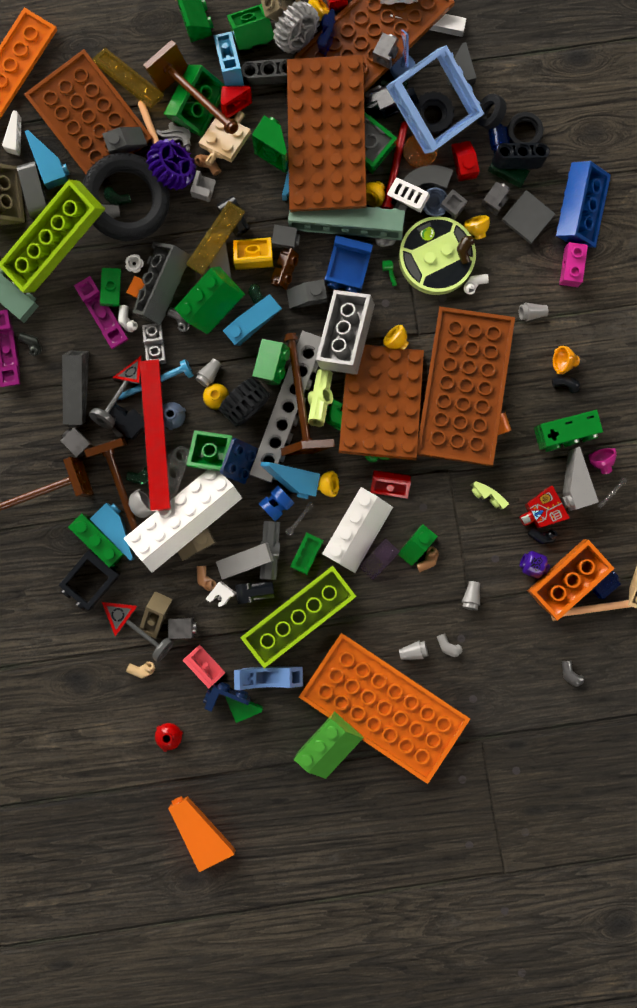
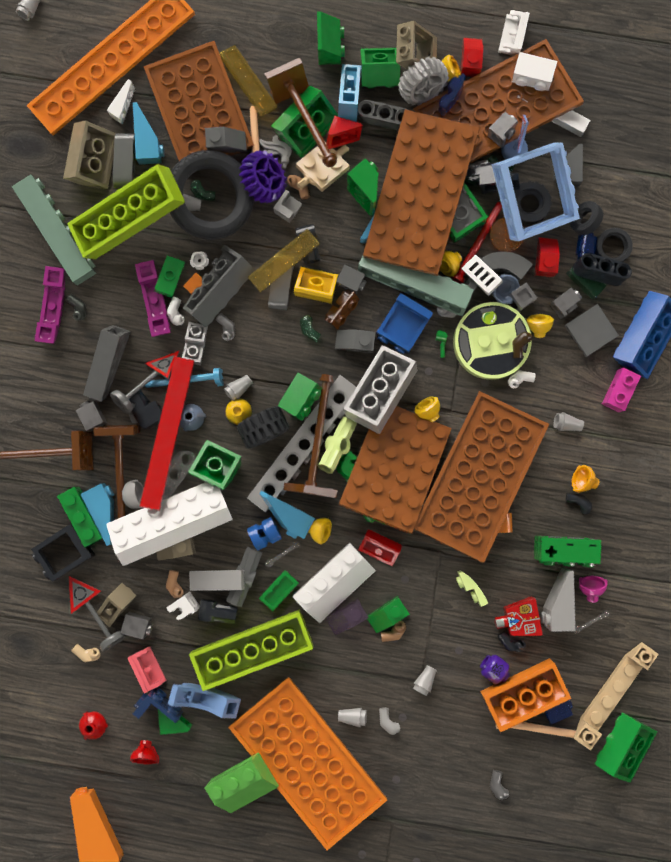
camera: 20 degrees right, 0 degrees up
clear green arm [126,466,148,484] -> none
green slope [174,266,245,334] -> none
dark blue bracket [220,438,258,484] -> none
dark azure slope [223,294,282,346] -> none
none -> red piece [130,740,159,764]

